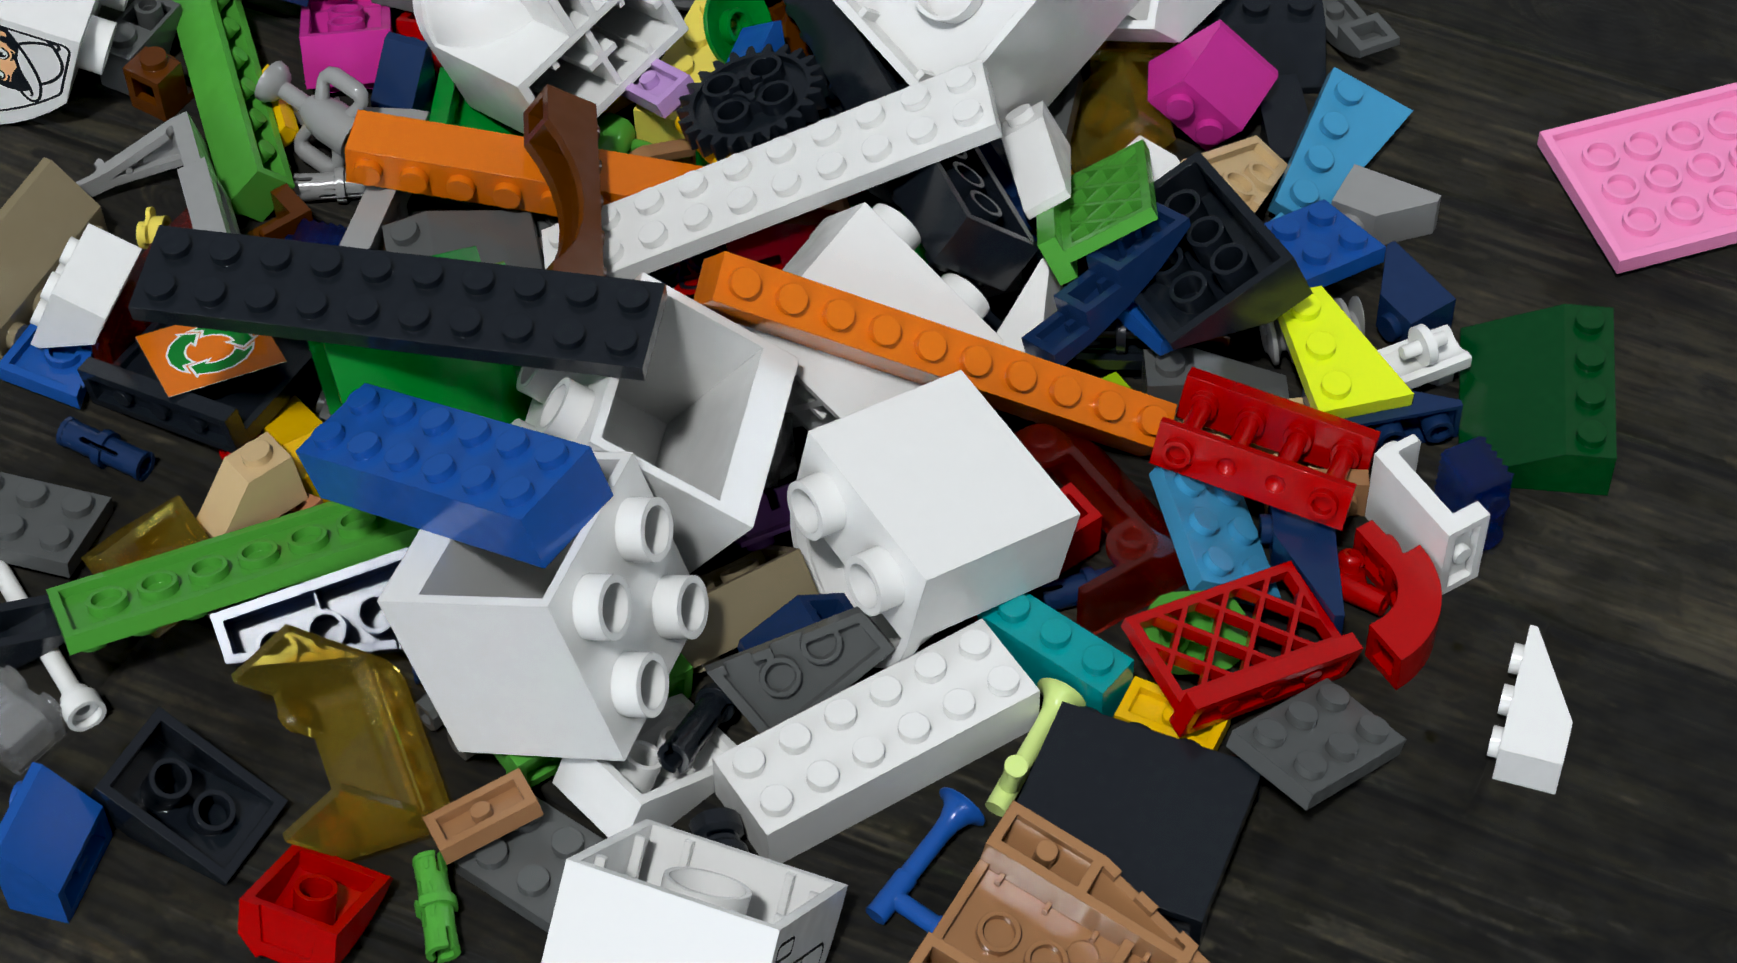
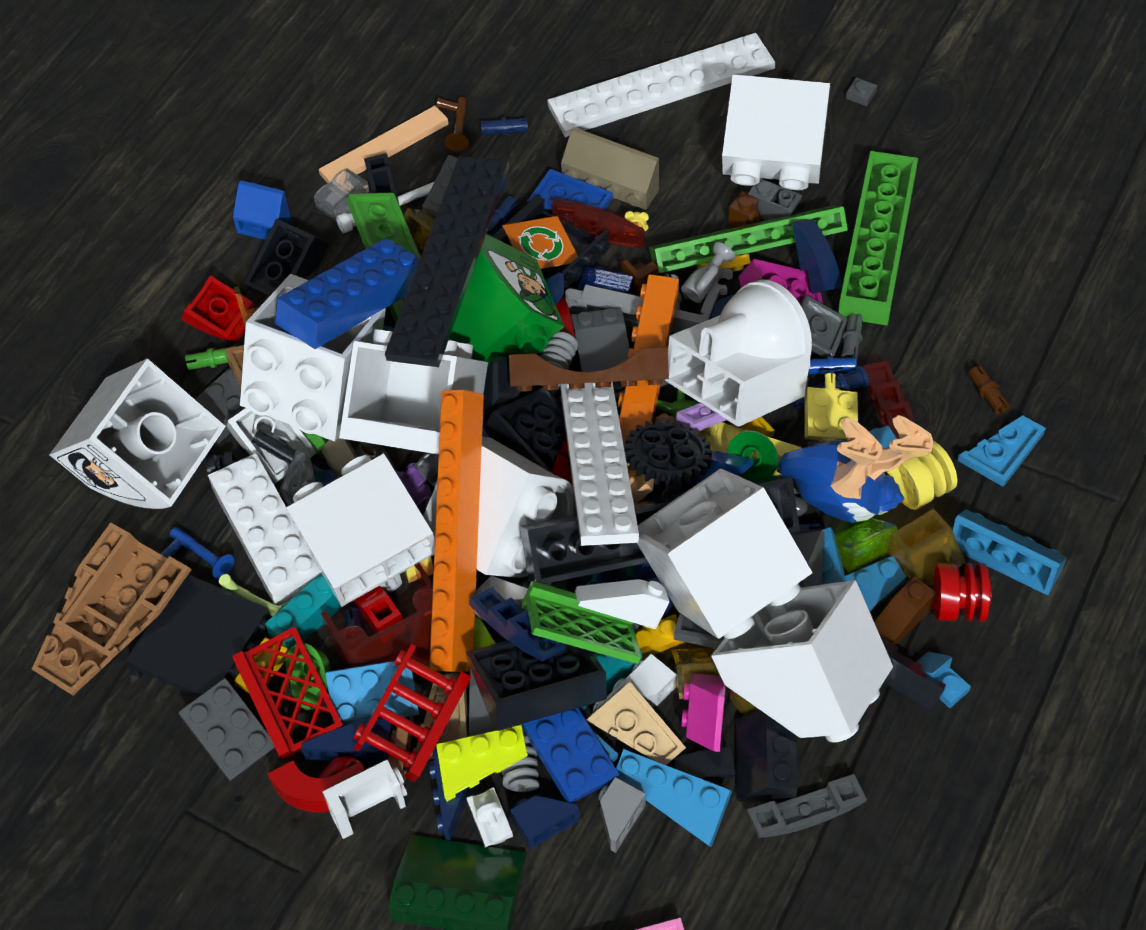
camera: 95 degrees right, 5 degrees up
white slope [29,223,142,348] -> none
light grey hinge [76,111,240,234] -> none
clear blue brick [1434,436,1514,551] -> none
white slope [1487,625,1573,795] -> none

